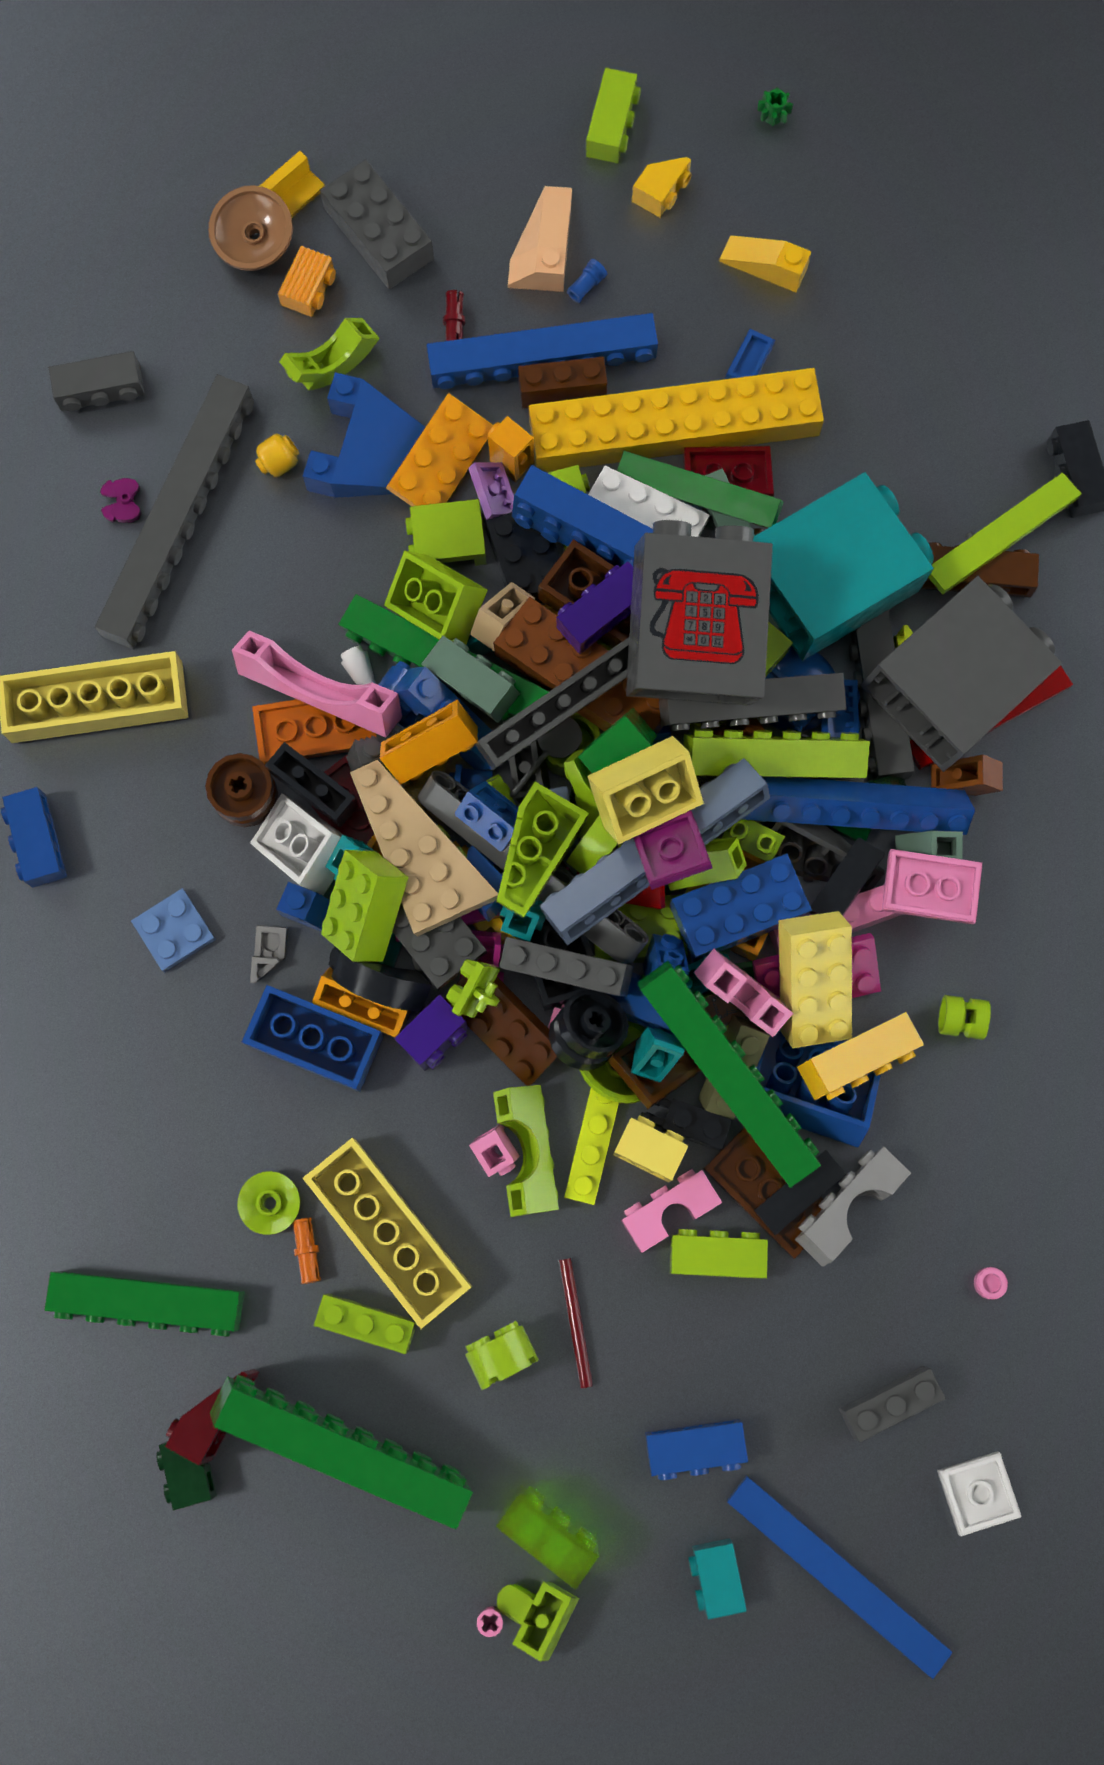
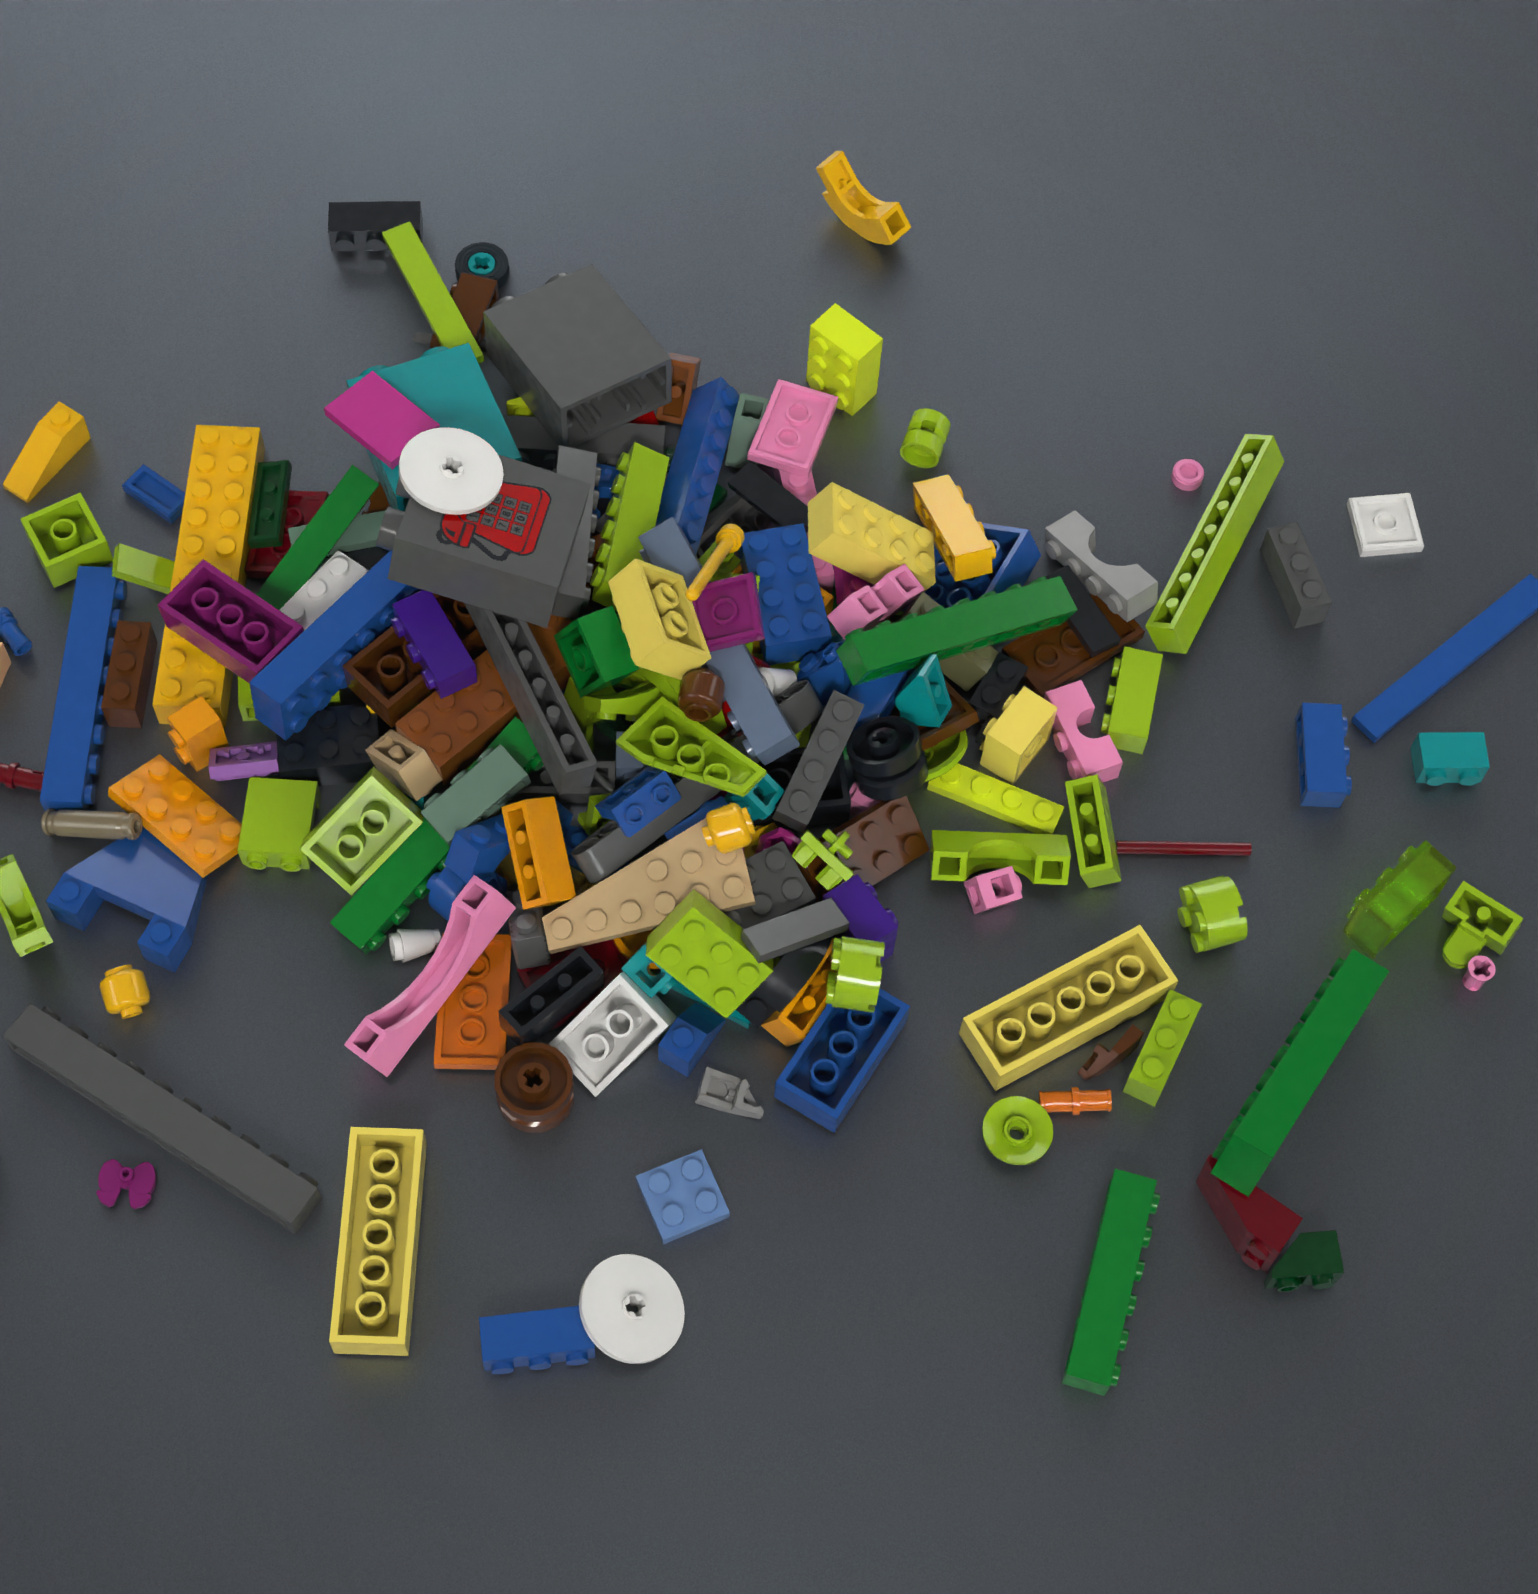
camera: 85 degrees left, 15 degrees down
none -> lime brick [20,492,113,588]
none -> dark tan axle [41,809,142,840]
none -> lime tile [112,543,175,594]
none -> magenta brick [157,559,304,684]
none -> dark green tile [247,460,292,549]
none -> dark pink tile [324,371,440,469]
none -> white piece [399,427,504,515]
none -> black bush [455,242,510,289]
none -> white piece [579,1254,685,1364]
none -> reddish brown head [677,668,725,722]
none -> yellow piece [685,524,745,601]
none -> yellow head [701,803,756,854]
none -> dark grey tile [740,898,850,963]
none -> white cone [759,667,797,697]
none -> neon yellow brick [806,303,883,416]
none -> lime brick [825,936,885,1013]
none -> lime brick [1065,774,1122,888]
none -> reddish brown slope [1077,1025,1144,1080]
none -> lime brick [1145,434,1285,654]

